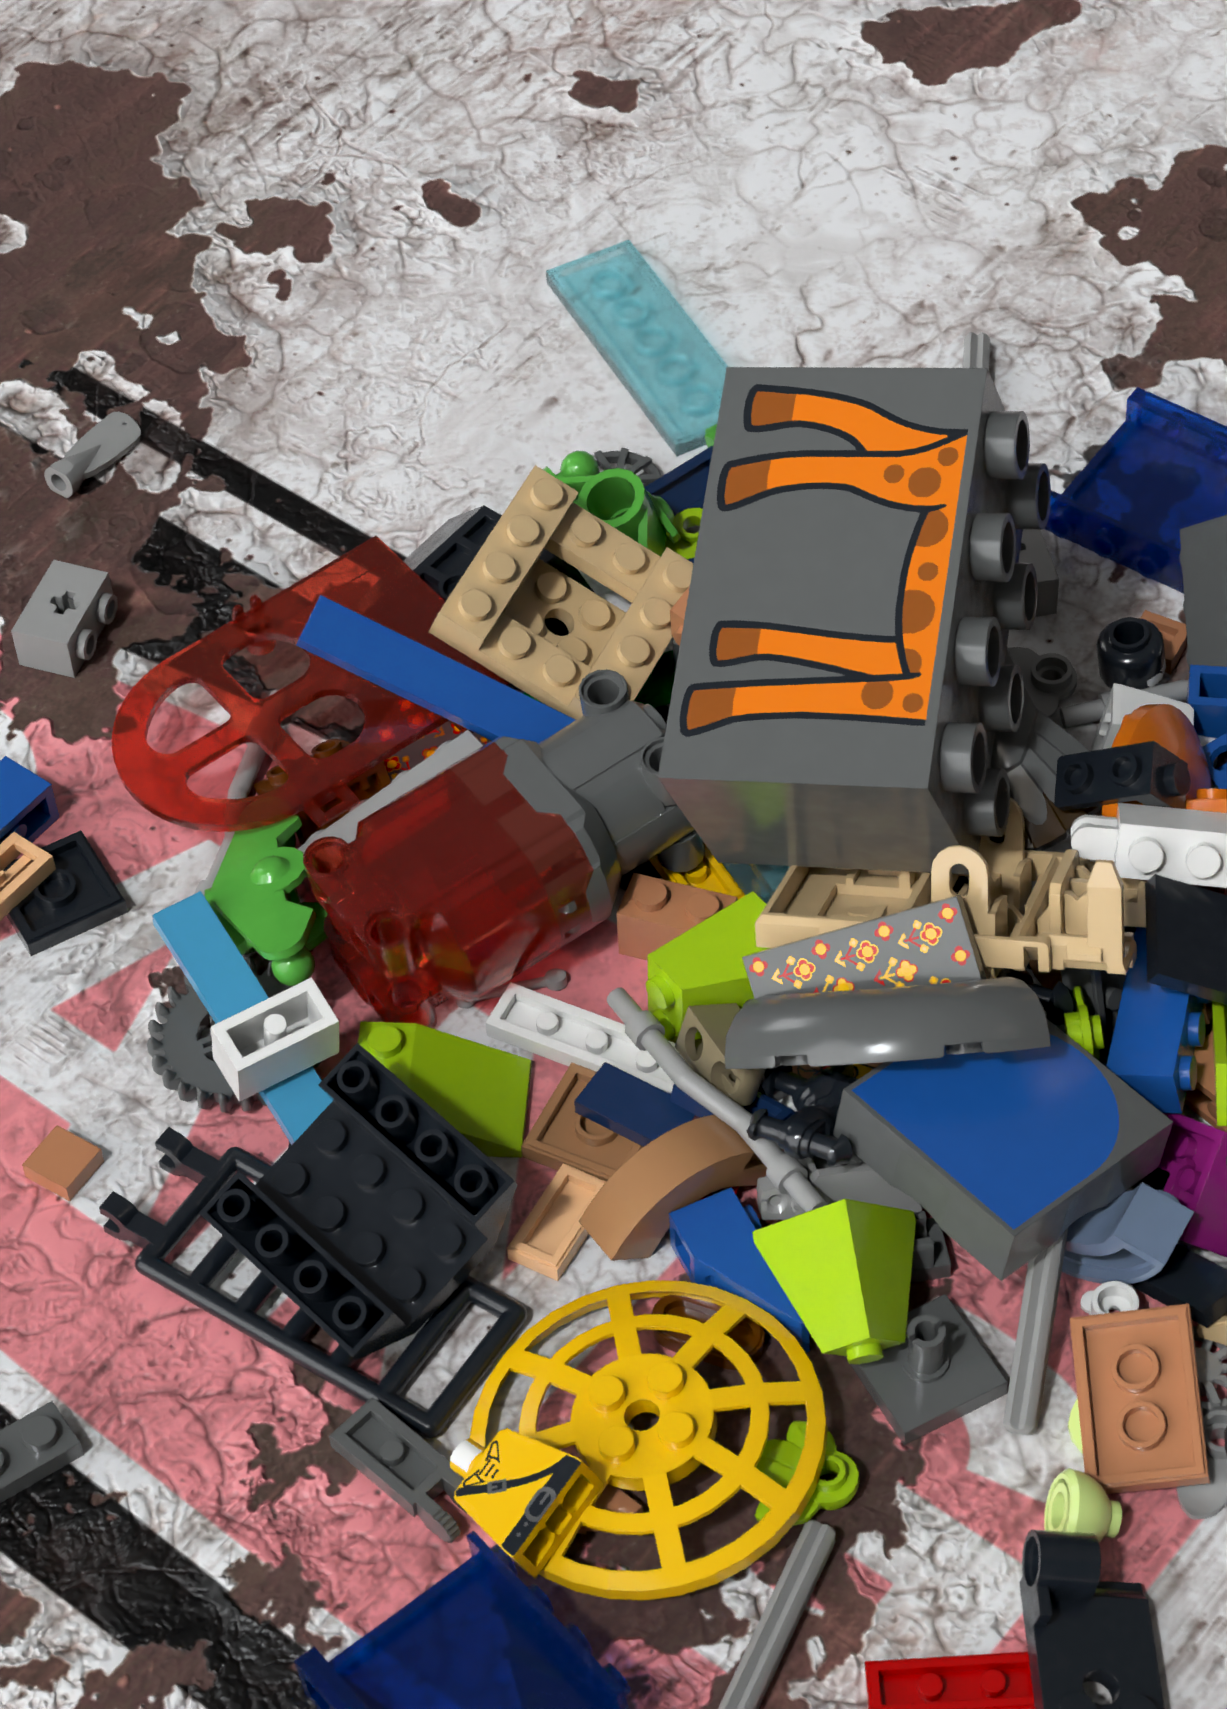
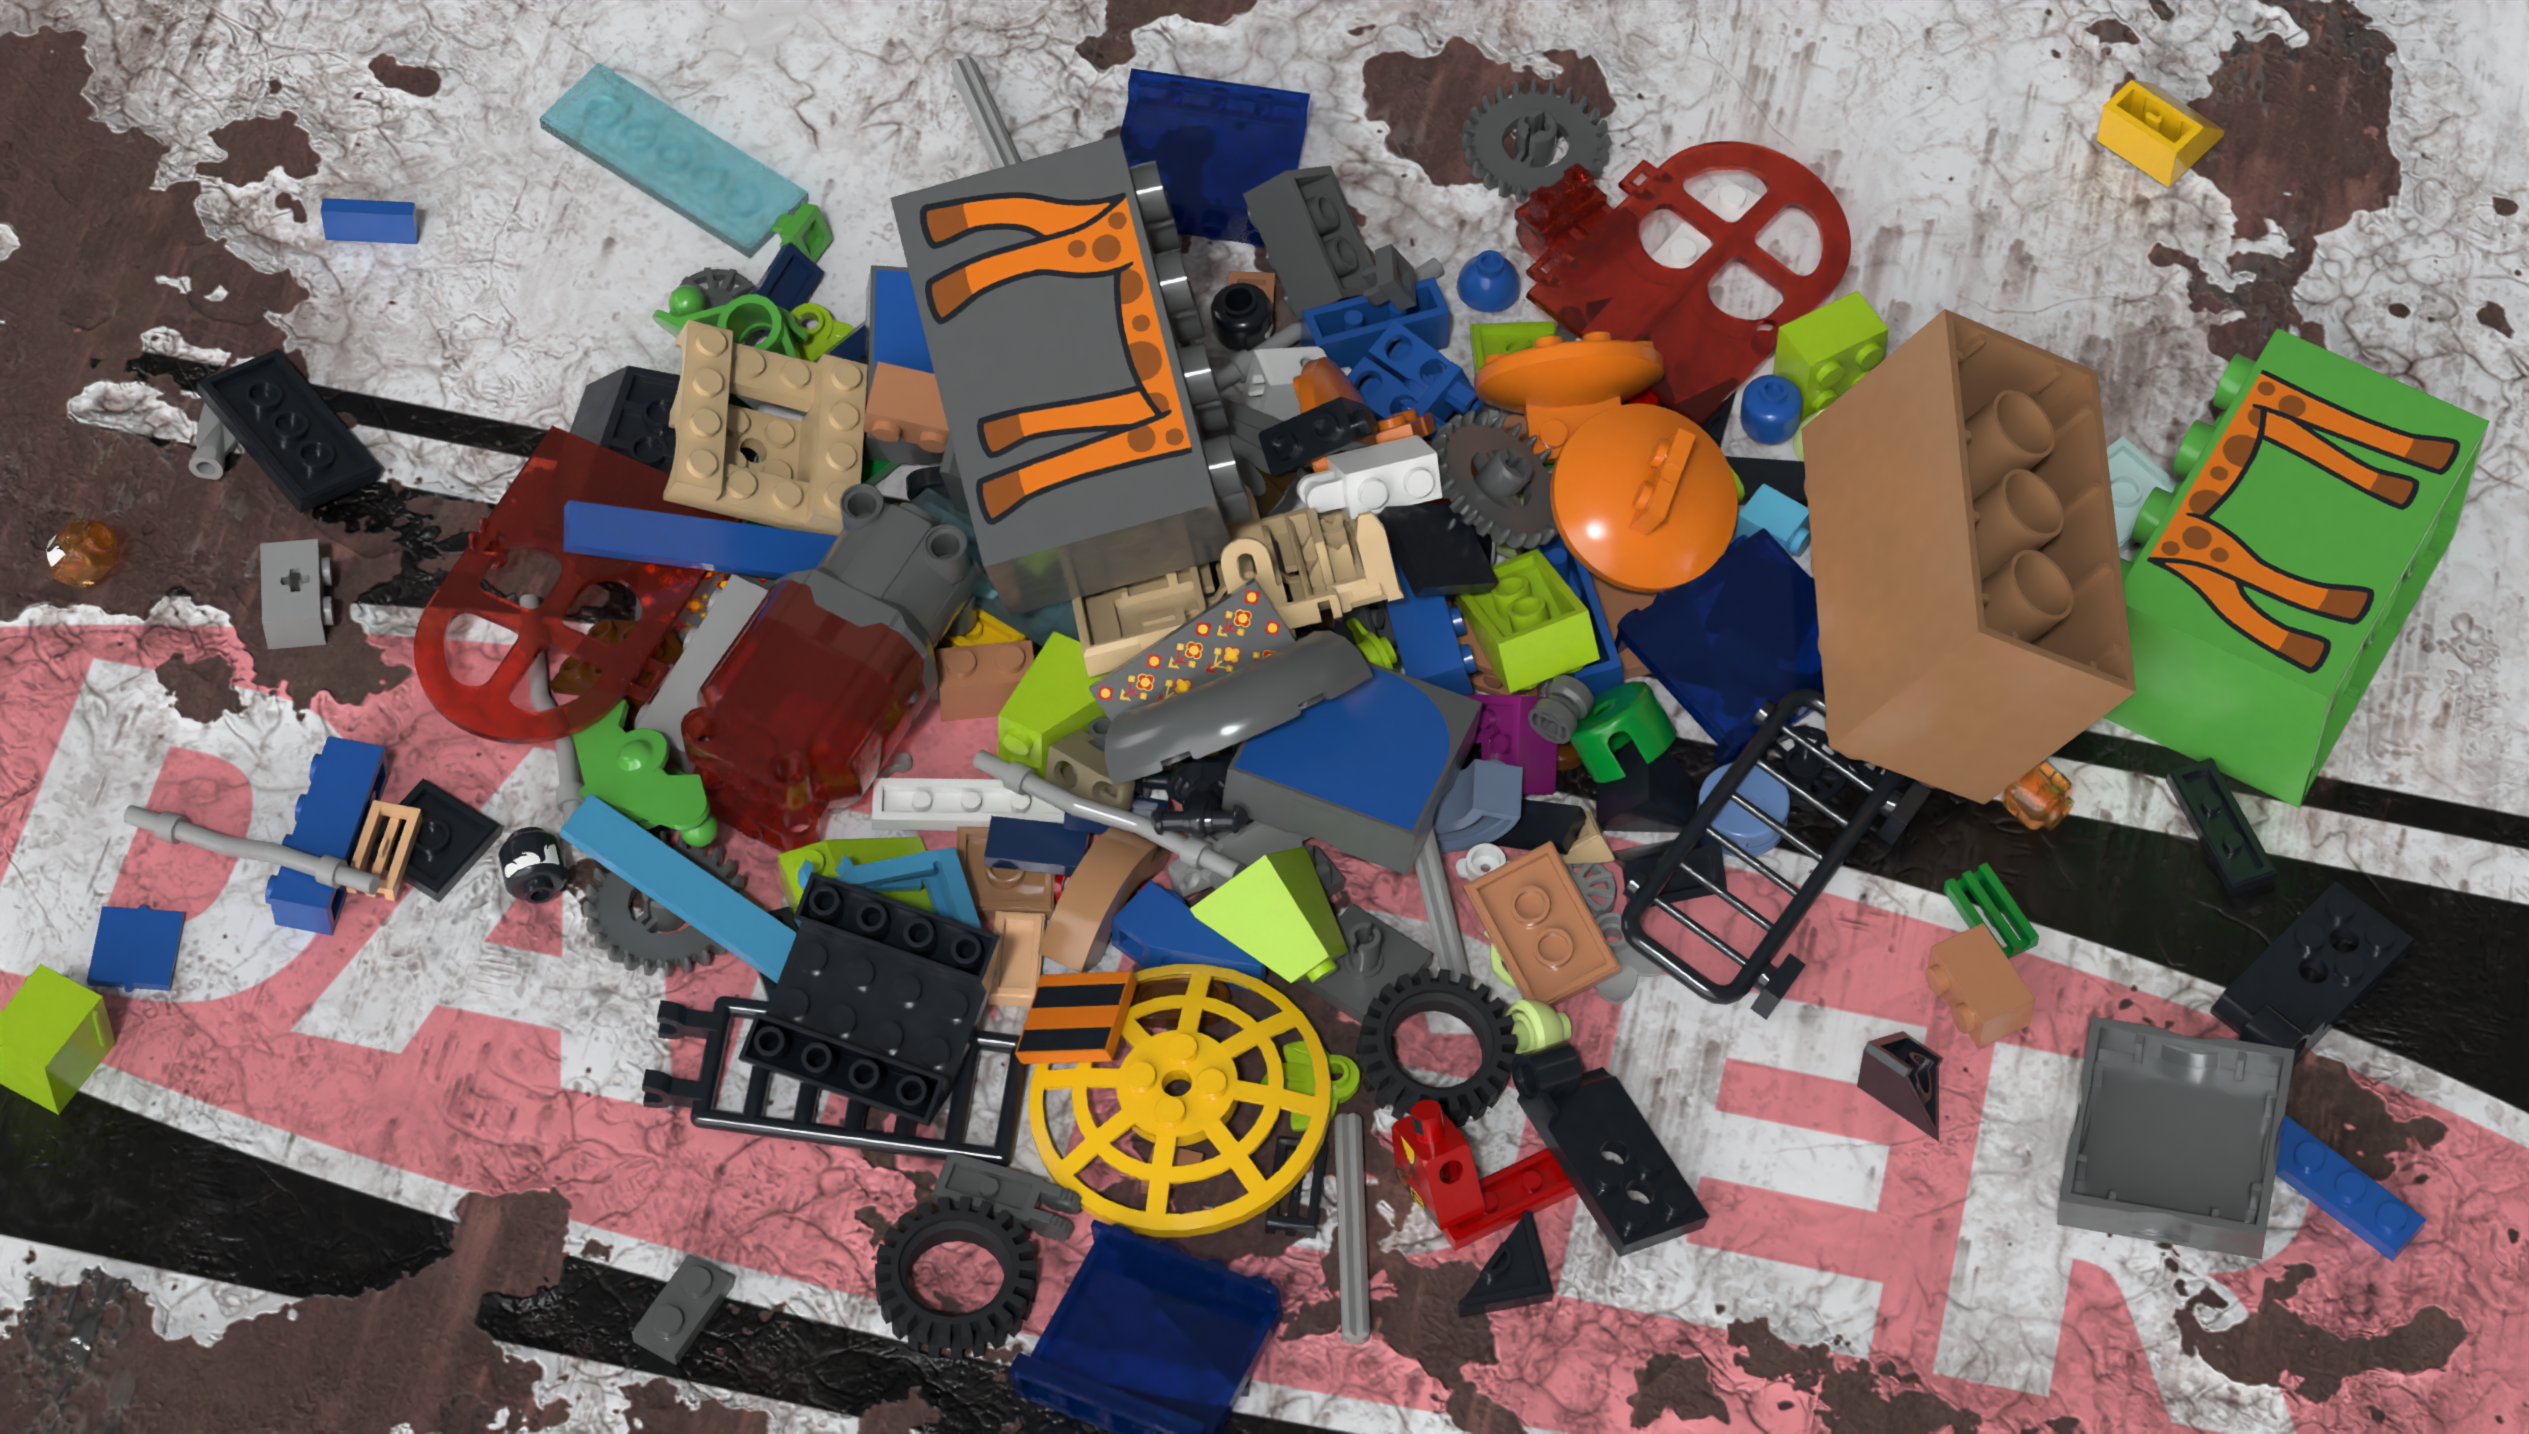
camera: 30 degrees left, 5 degrees up
nougat tile [22,1125,104,1201] -> none
white brick [211,977,339,1102] -> none
yellow torso [450,1429,604,1579] -> none
none -> black tile [197,349,381,514]
none -> blue tile [320,198,419,244]
none -> black head [498,827,568,904]
none -> dark azure hinge [798,847,997,978]
none -> black tyre [875,1197,1036,1360]
none -> tile [1015,971,1137,1064]
none -> black tile [1265,1136,1328,1239]
none -> black tyre [1356,969,1517,1128]
none -> red torso [1391,1100,1486,1231]

